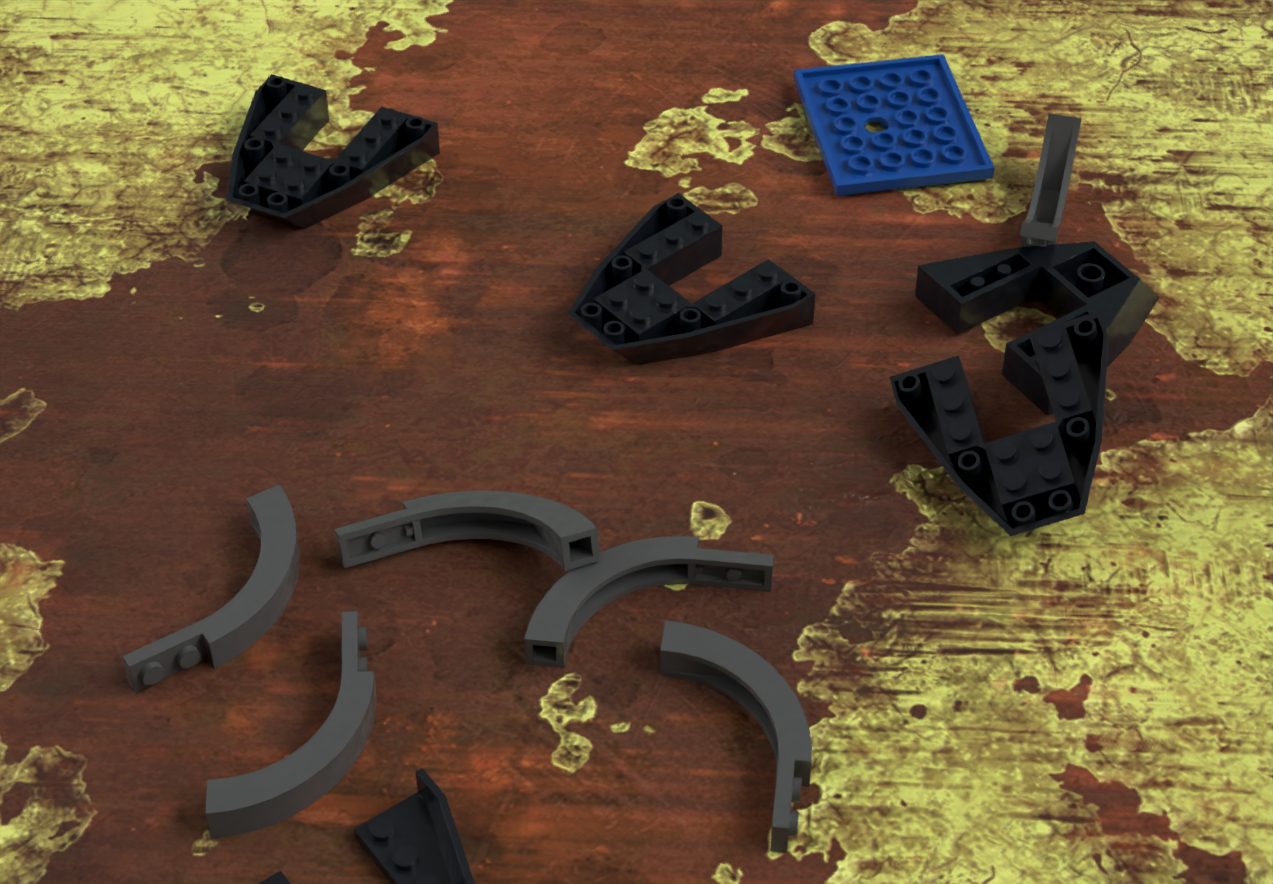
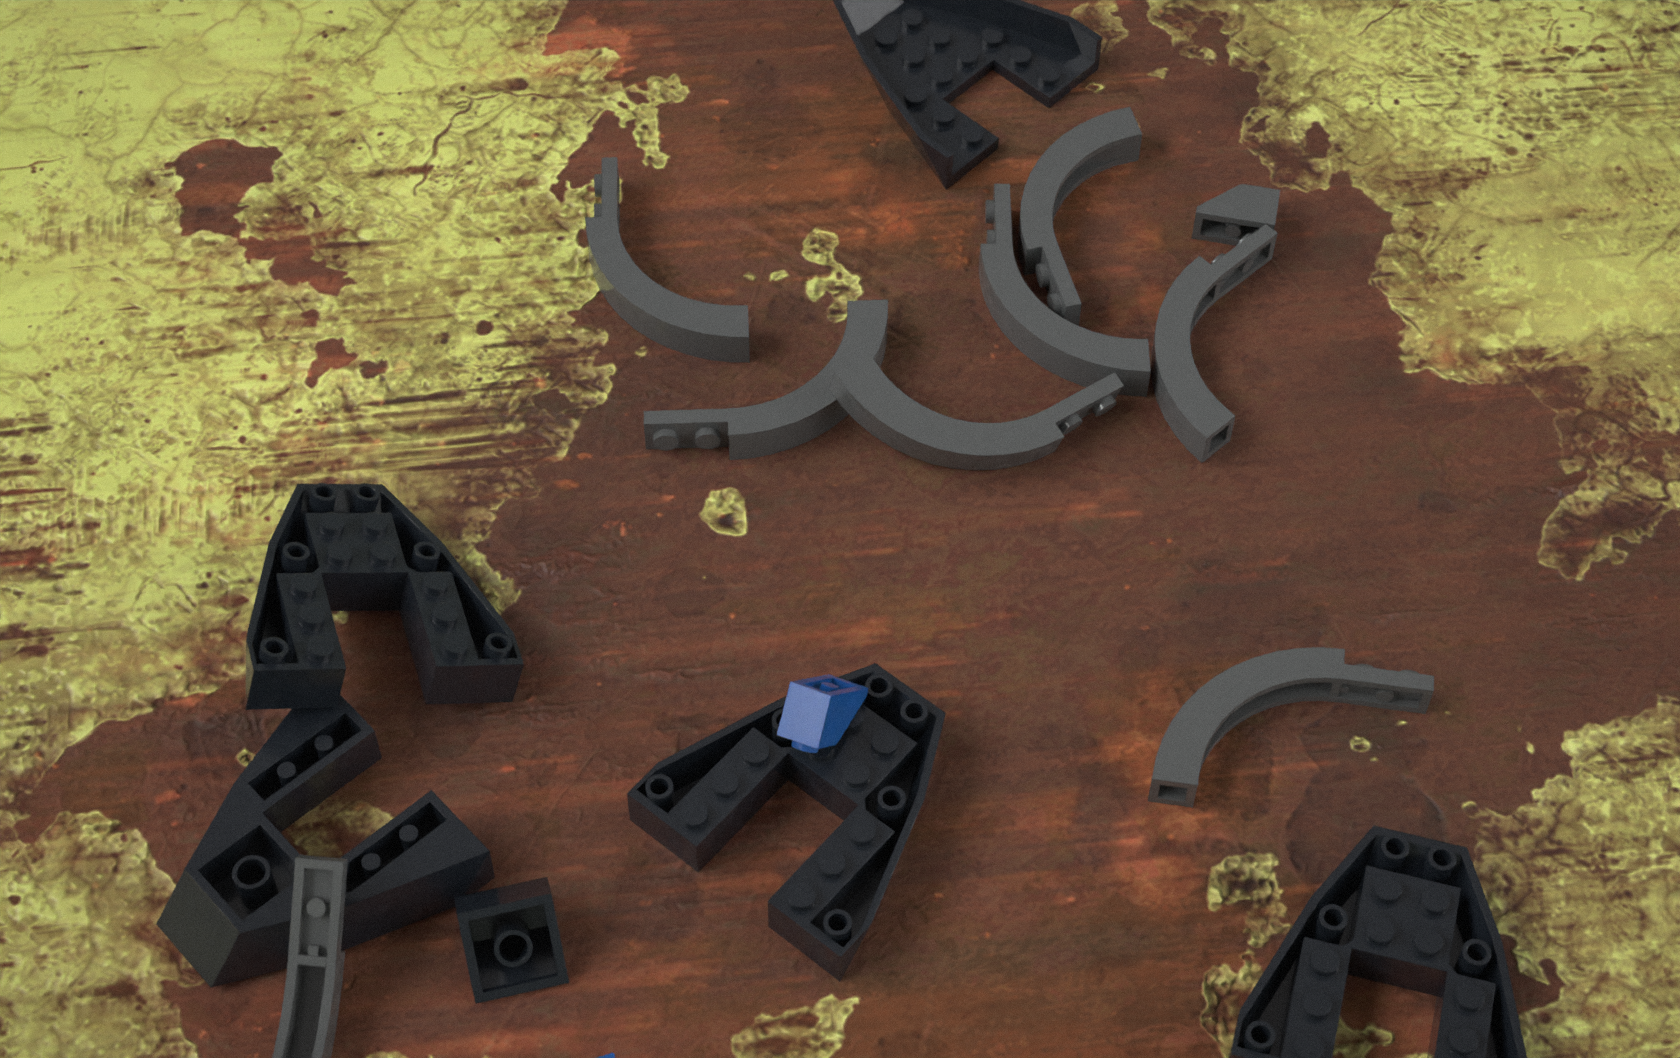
camera: 170 degrees right, 10 degrees up
none -> black slope [454,877,569,1004]
none -> blue slope [777,674,869,753]
none -> dark grey arch [978,184,1151,397]
none -> dark grey arch [1148,647,1434,807]
none -> dark grey slope [1191,184,1280,246]

